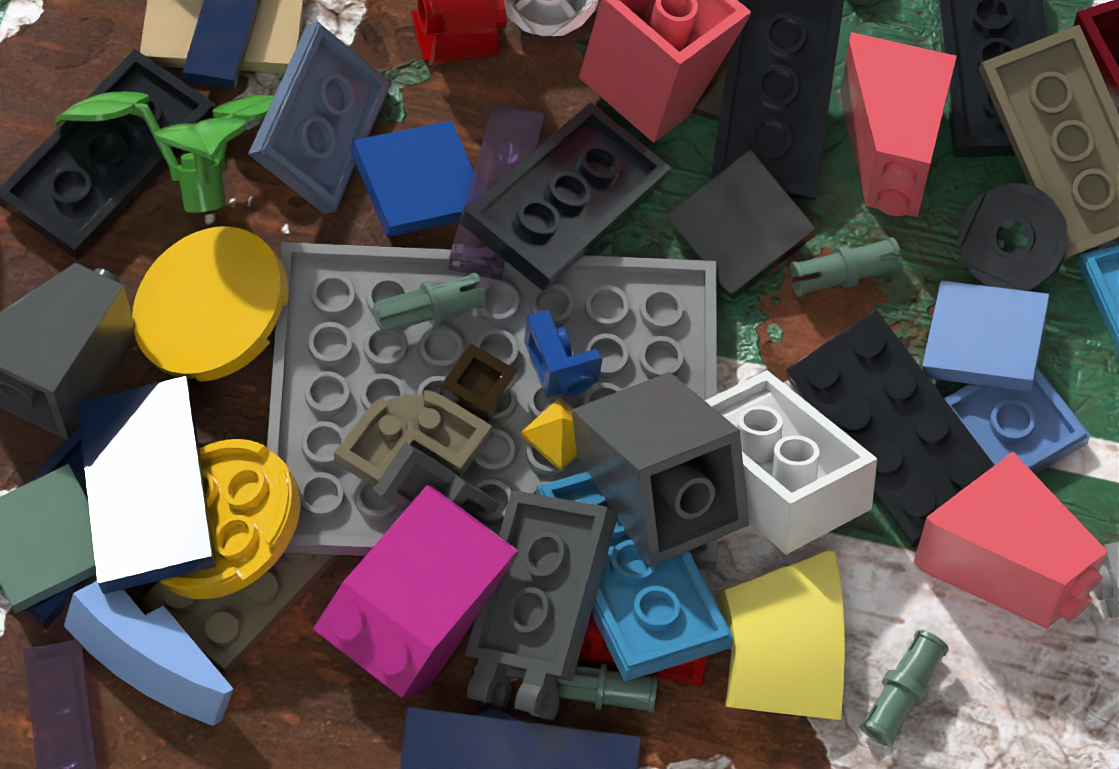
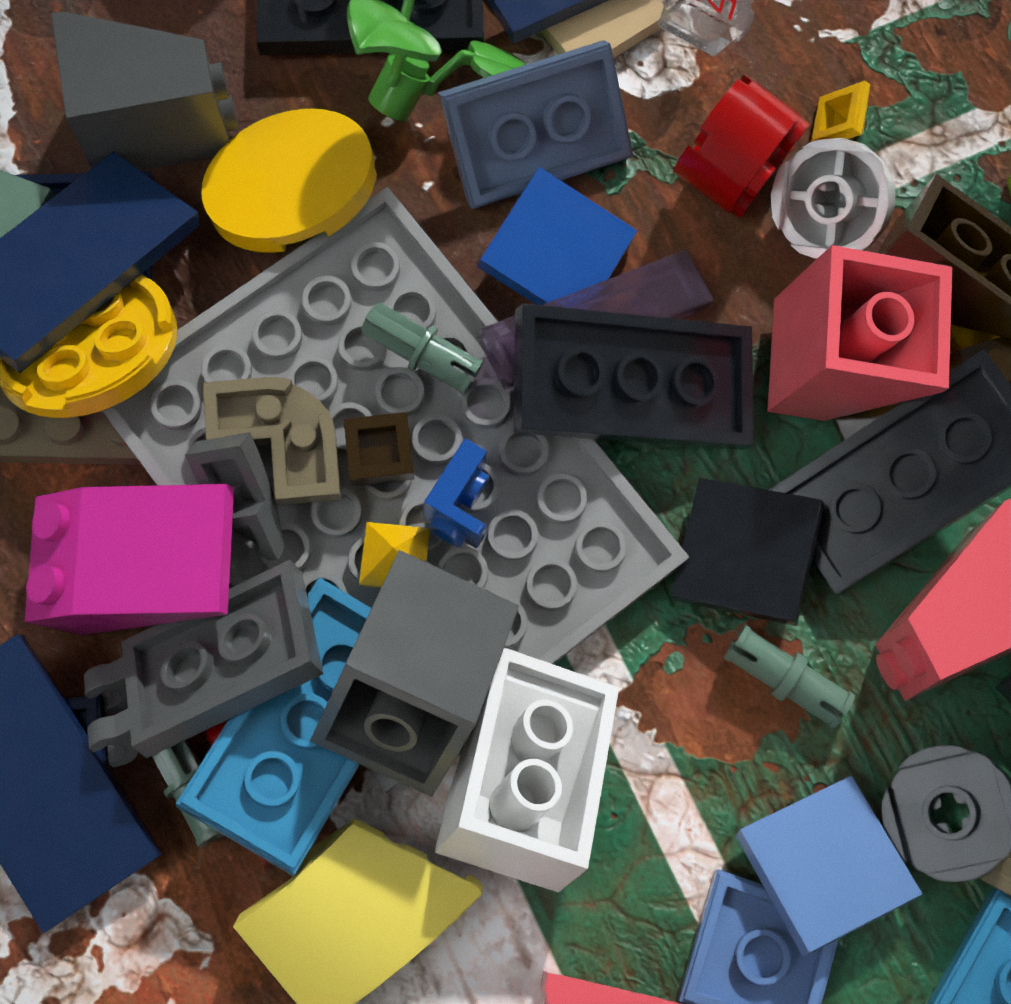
camera: 50 degrees right, 10 degrees up
black plate [786,309,994,548] -> none

